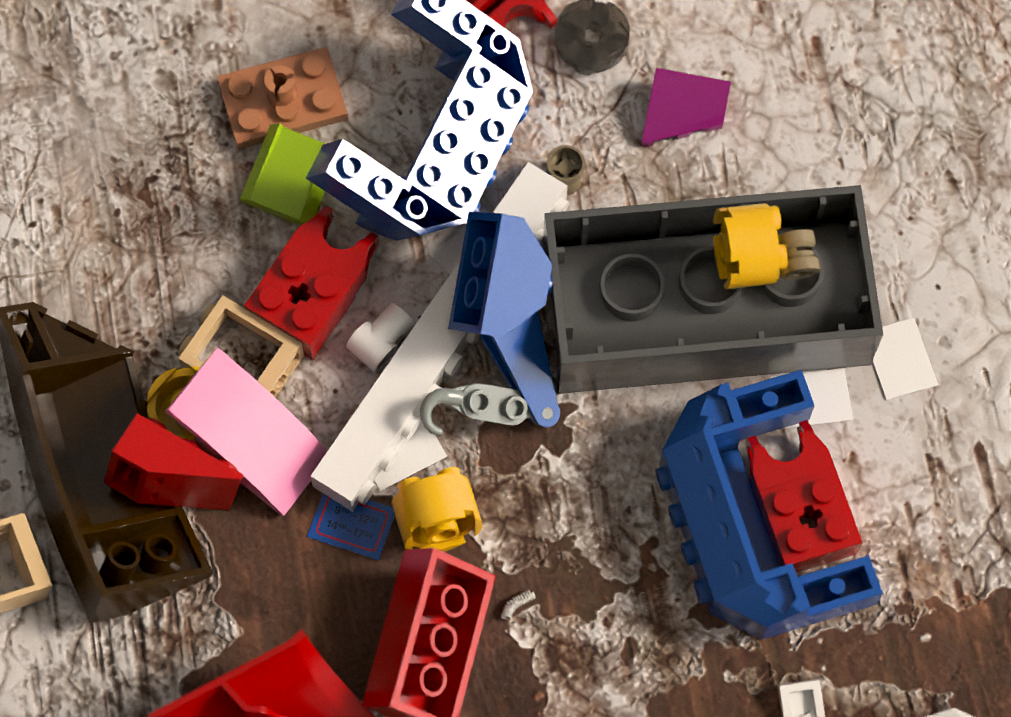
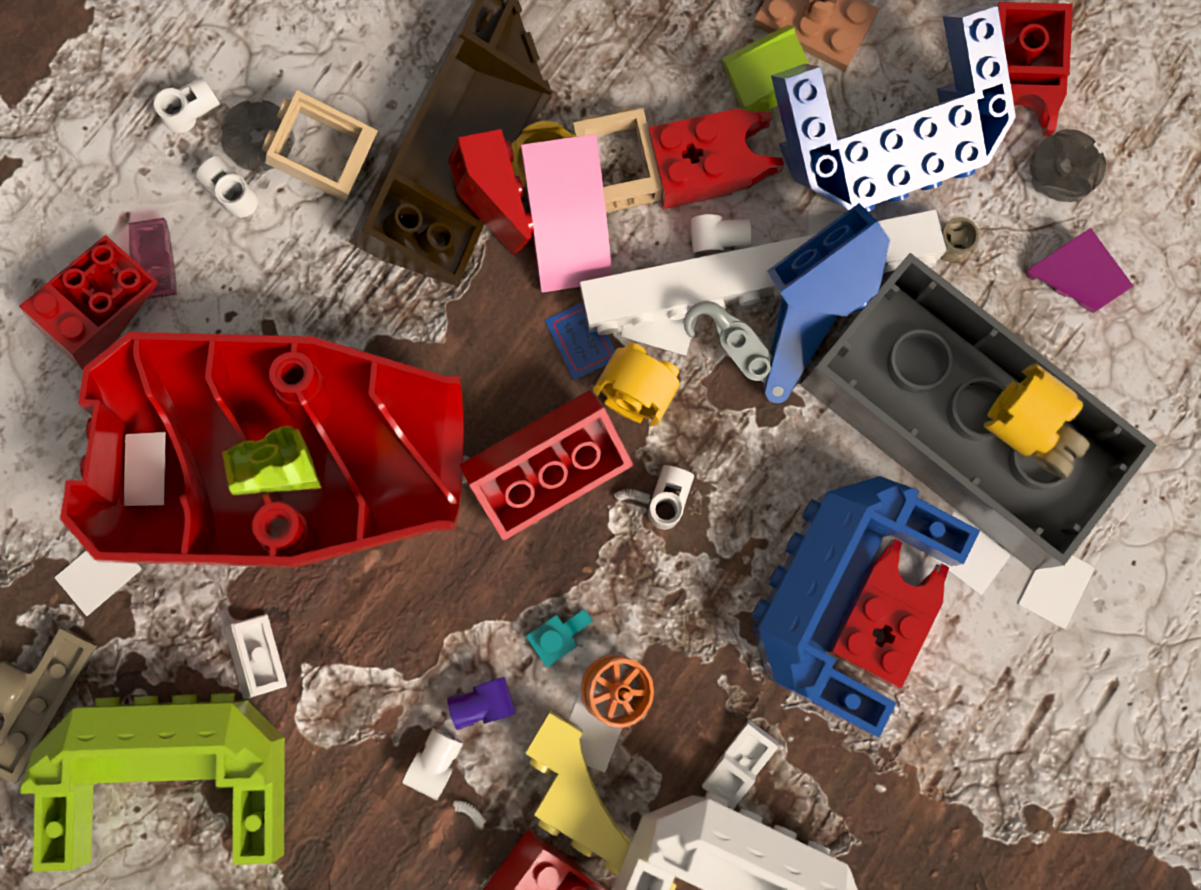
camera: 45 degrees right, 10 degrees up
none -> white piece [648,465,694,530]

